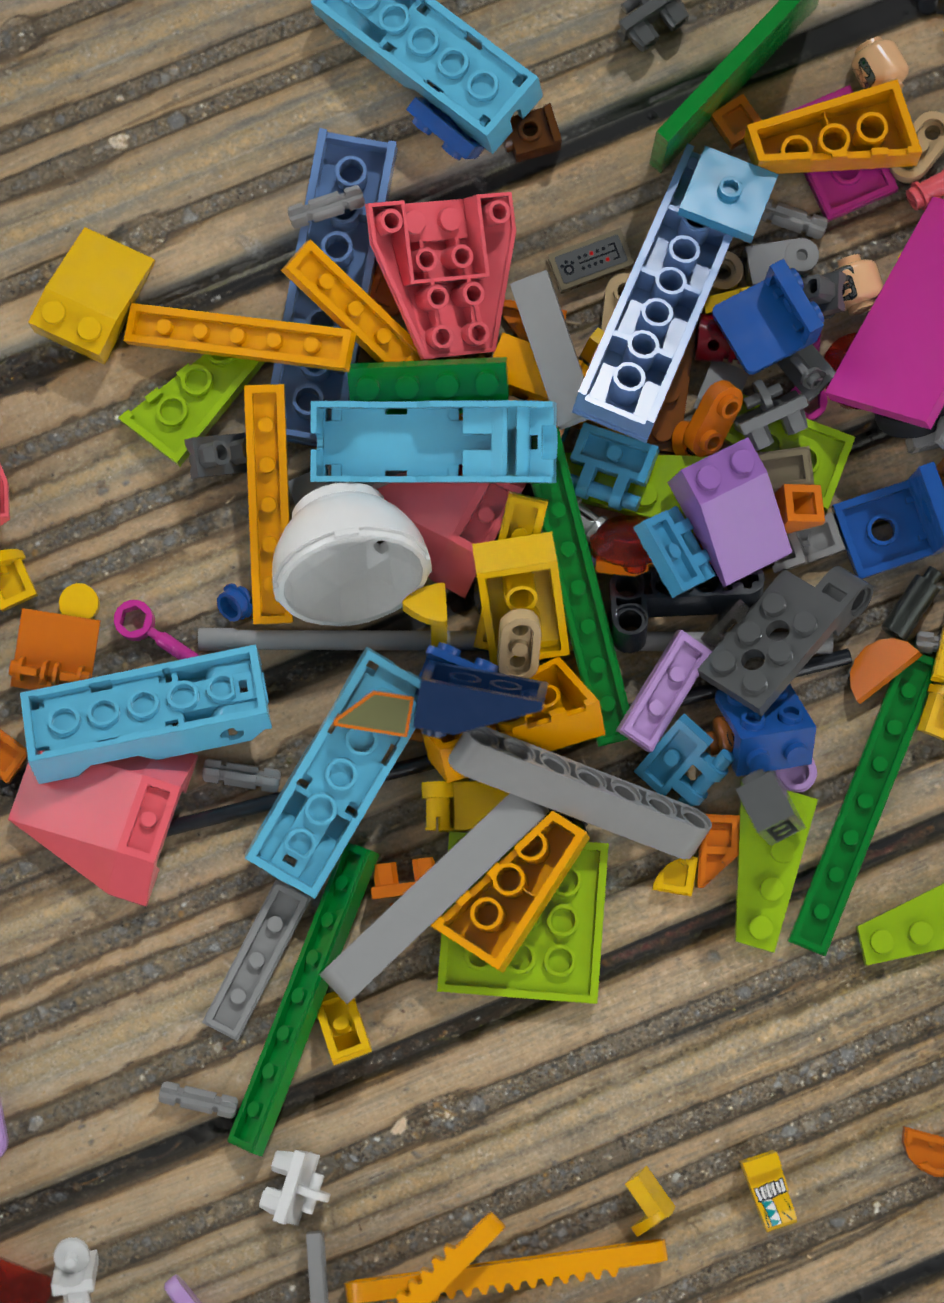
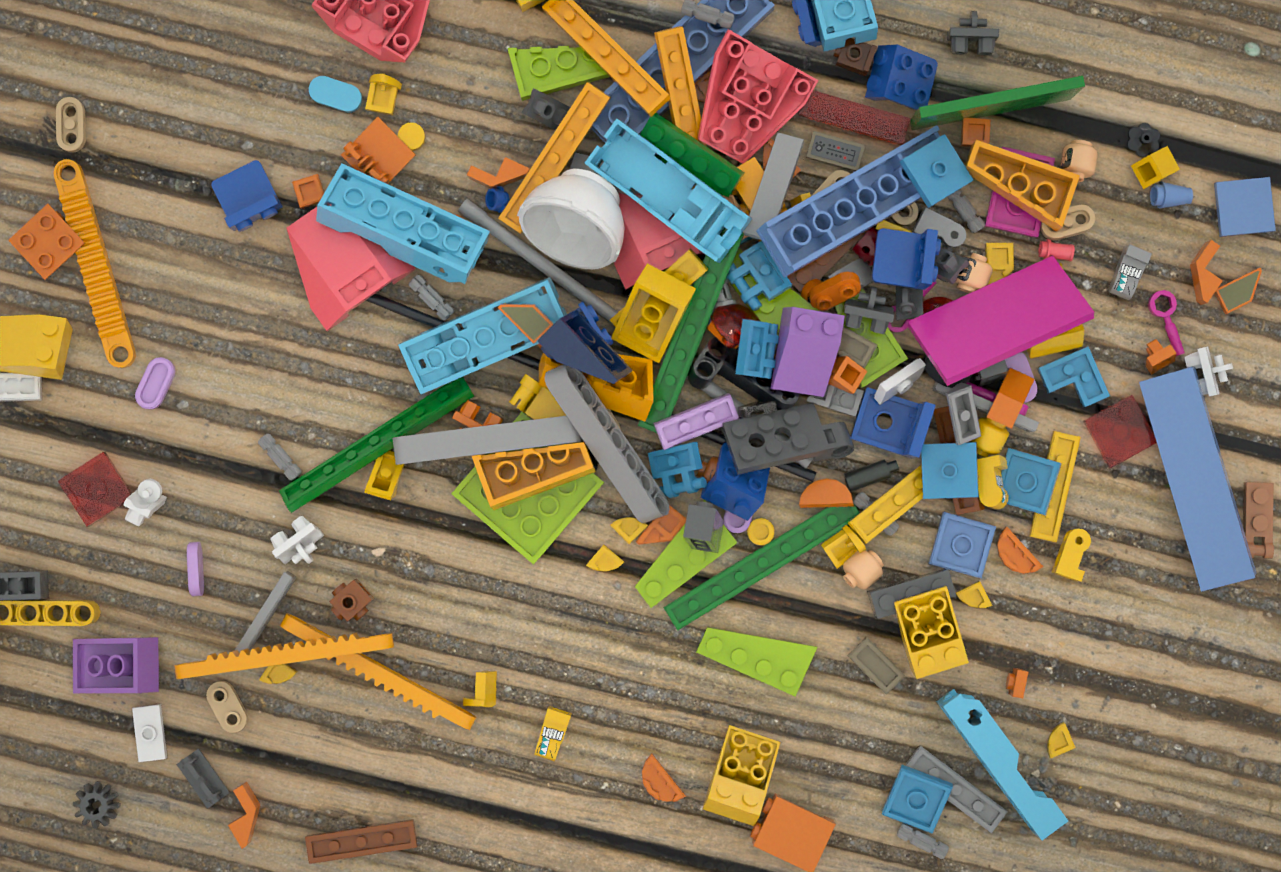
camera: 40 degrees right, 5 degrees up
dark pink piece [114,600,200,660] -> none
light grey tile [202,880,312,1041] -> none
yellow tile [402,583,447,647] -> none
tan plate [497,609,541,679] -> none
none -> dark orange brick [329,579,375,622]
none -> orange slope [467,157,530,189]
none -> yellow tile [586,545,624,571]
none -> yellow tile [747,518,774,545]
none -> clear red plate [799,90,911,145]
none -> blue bracket [865,44,938,111]
none -> white plate [874,358,926,405]
none -> yellow tile [985,243,1014,285]

